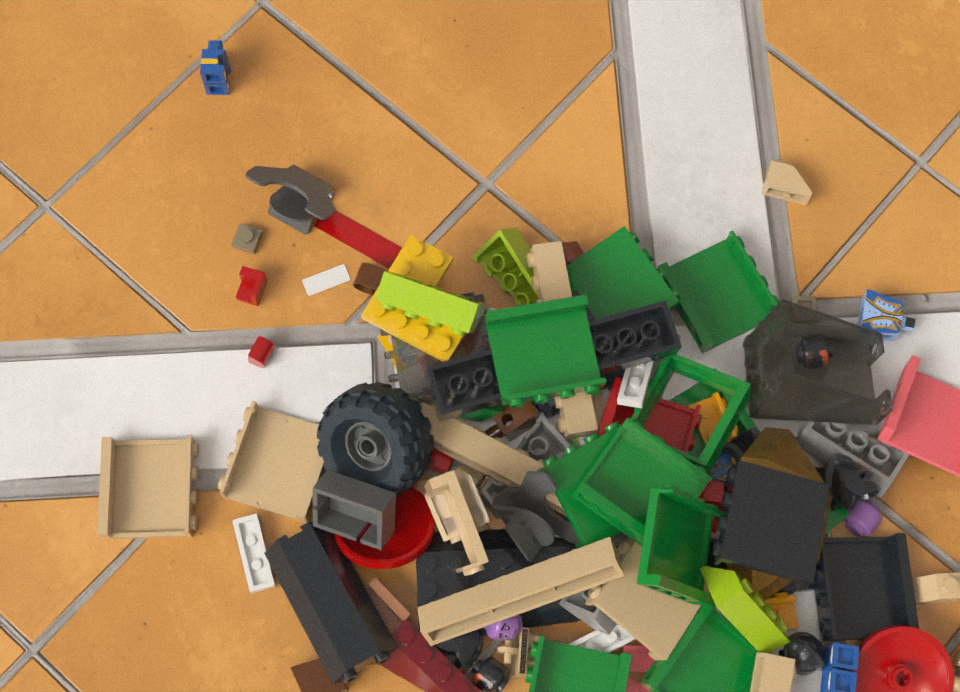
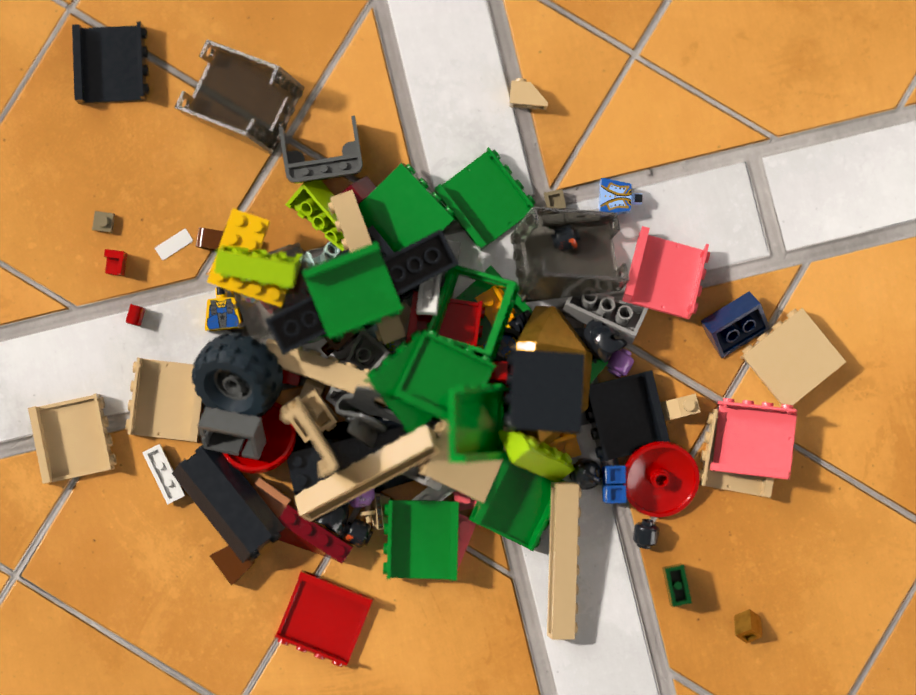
camera: 10 degrees left, 15 degrees up
blue hips [200,40,231,95] -> none
dark grey piece [245,164,335,234] -> none
red sticker [314,210,402,269] -> none
none -> black panel [72,21,150,104]
none -> clear smoke windscreen [174,39,305,155]
none -> torso [205,287,244,332]
none -> dark grey windscreen [279,116,363,184]

